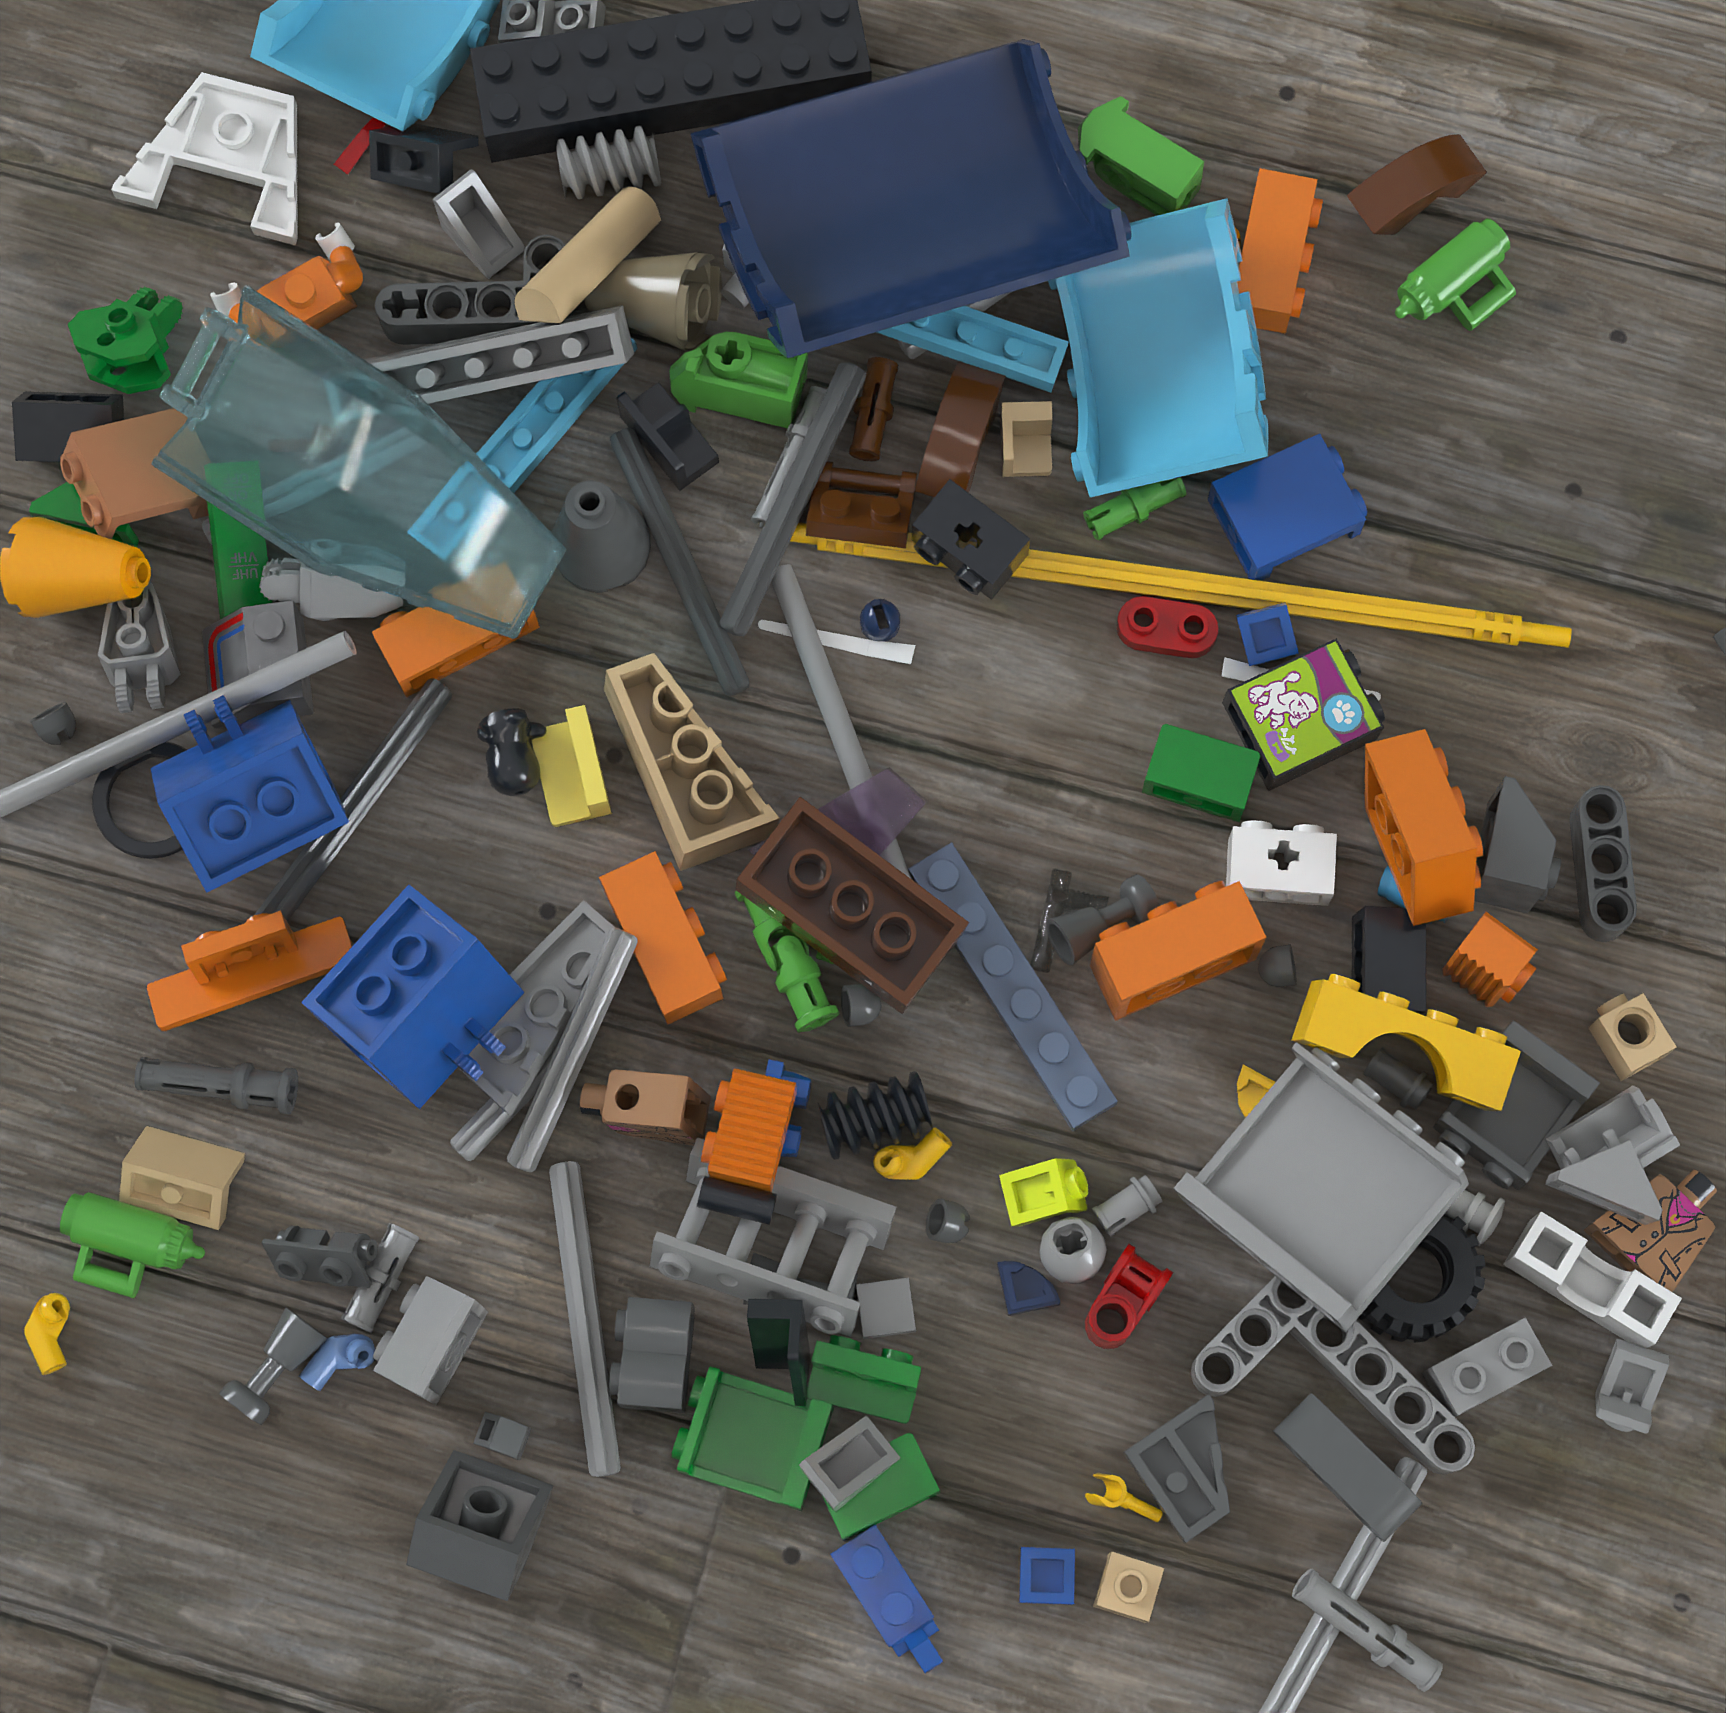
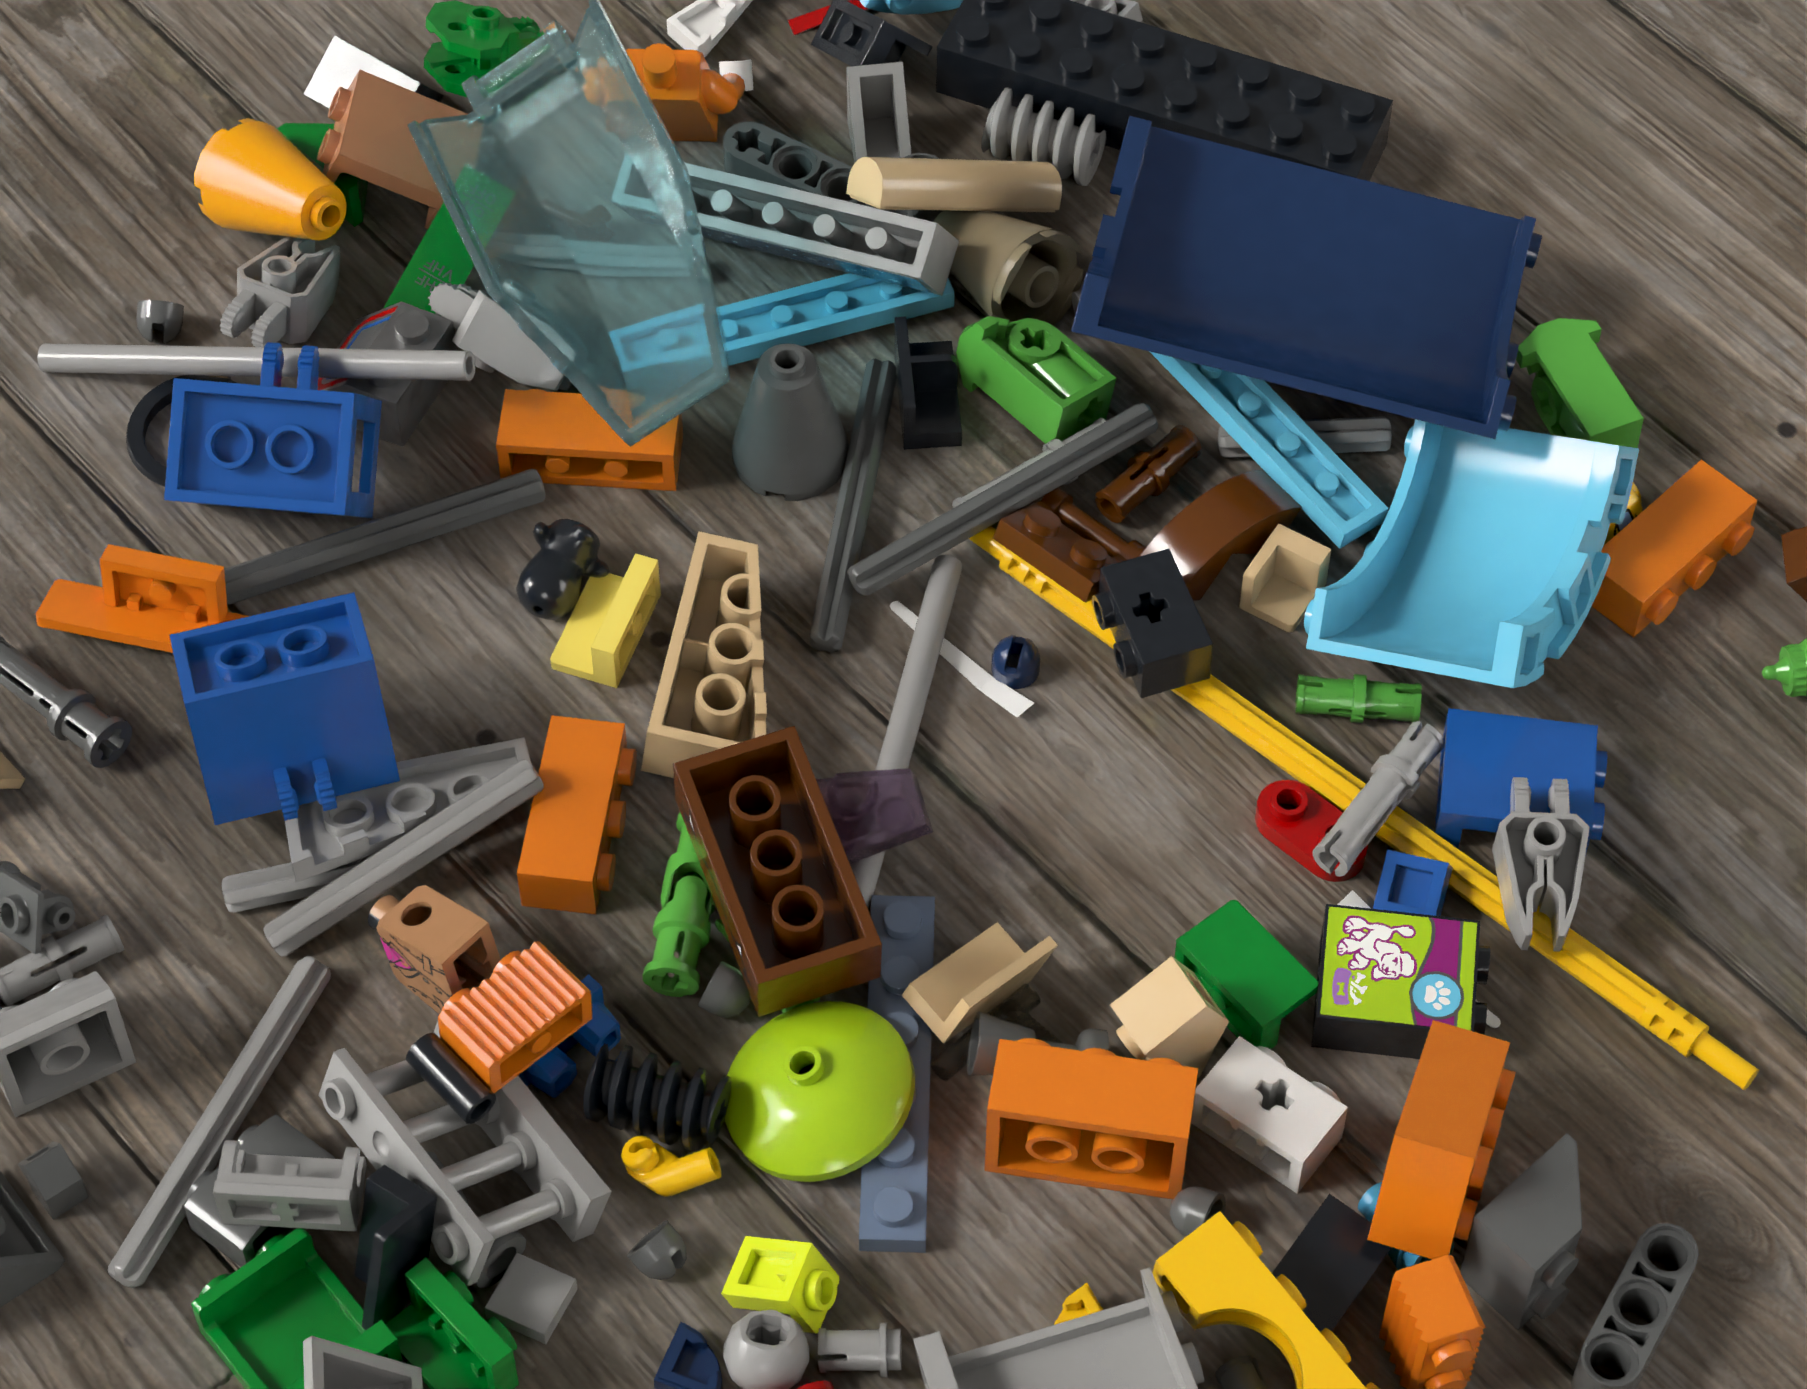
camera: 30 degrees right, 20 degrees down
none -> light grey hinge [213,1140,367,1231]
none -> lime dish [725,1001,915,1182]
none -> tan panel [902,922,1058,1044]
none -> tan slope [1110,956,1229,1078]
none -> light grey pin [1313,721,1444,877]
none -> light grey hinge [1492,777,1590,952]

